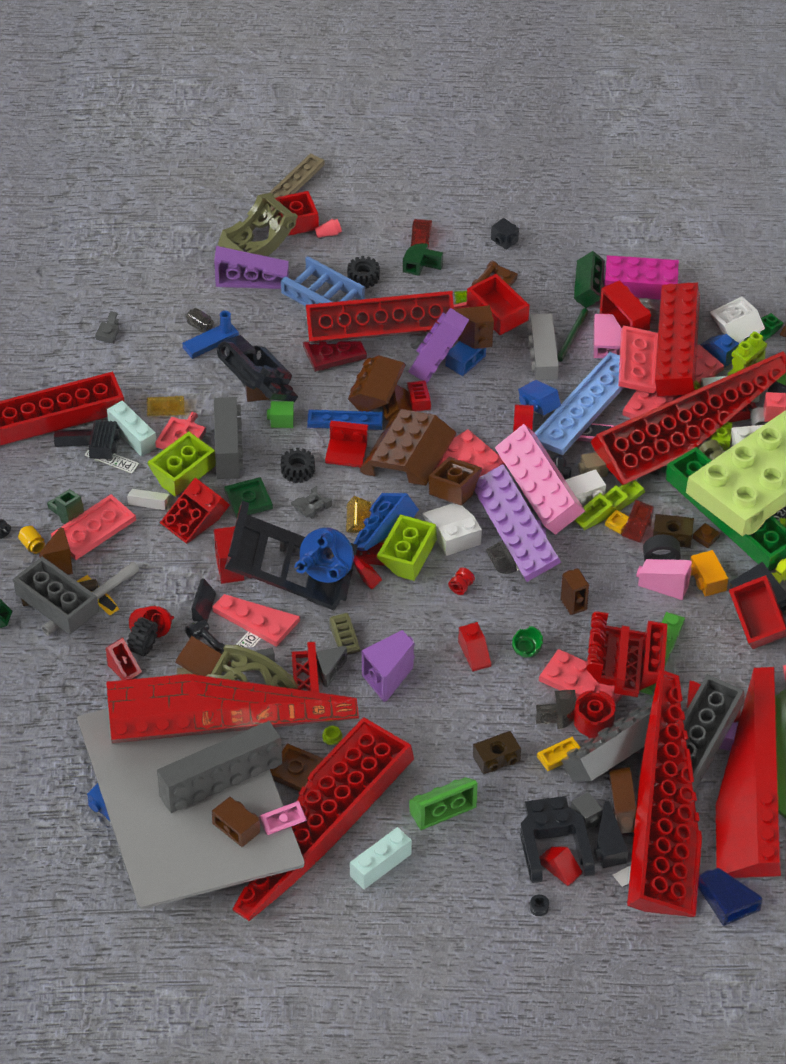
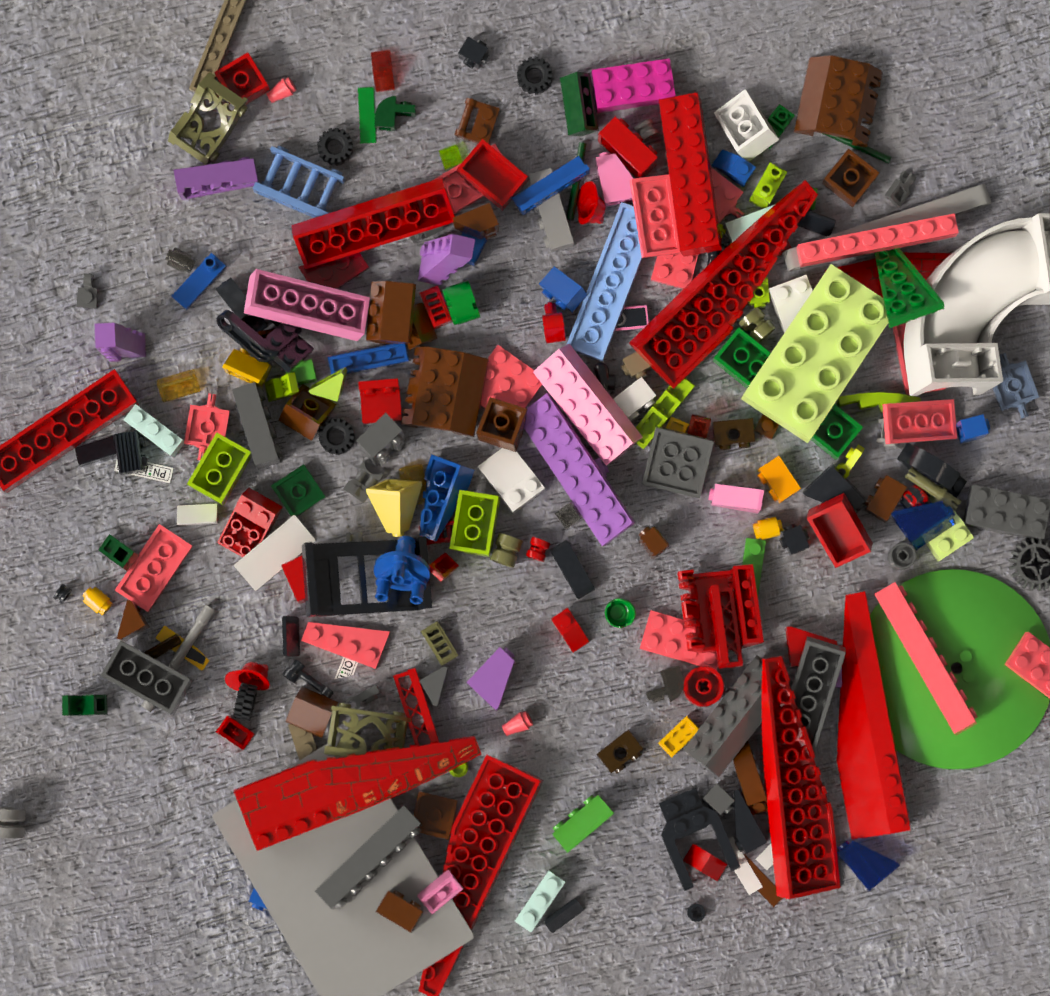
camera: 10 degrees left, 35 degrees up
black tyre [643,535,681,562] -> none
none -> medium lavender wedge [94,323,146,362]
none -> yellow slope [222,348,272,388]
none -> white sticker [234,515,316,591]
none -> bright pink brick [244,269,370,341]
none -> lime slope [265,372,299,402]
none -> reddish brown slope [278,384,336,441]
none -> lime slope [309,367,347,402]
none -> dark grey brick [356,413,406,466]
none -> green sticker [358,87,376,144]
none -> light yellow slope [366,479,422,537]
none -> green brick [442,280,481,325]
none -> olive wheel [490,533,523,568]
none -> coral cone [502,711,533,736]
none -> blue fence [512,156,590,216]
none -> black tyre [517,57,552,95]
none -> black slope [544,898,584,933]
none -> black beam [549,540,595,599]
none -> red piece [577,181,606,224]
none -> dark grey plate [642,426,714,498]
none -> white sticker [729,837,763,895]
none -> reddish brown sticker [744,854,783,907]
none -> yellow brick [753,516,783,540]
none -> black brick [779,523,810,556]

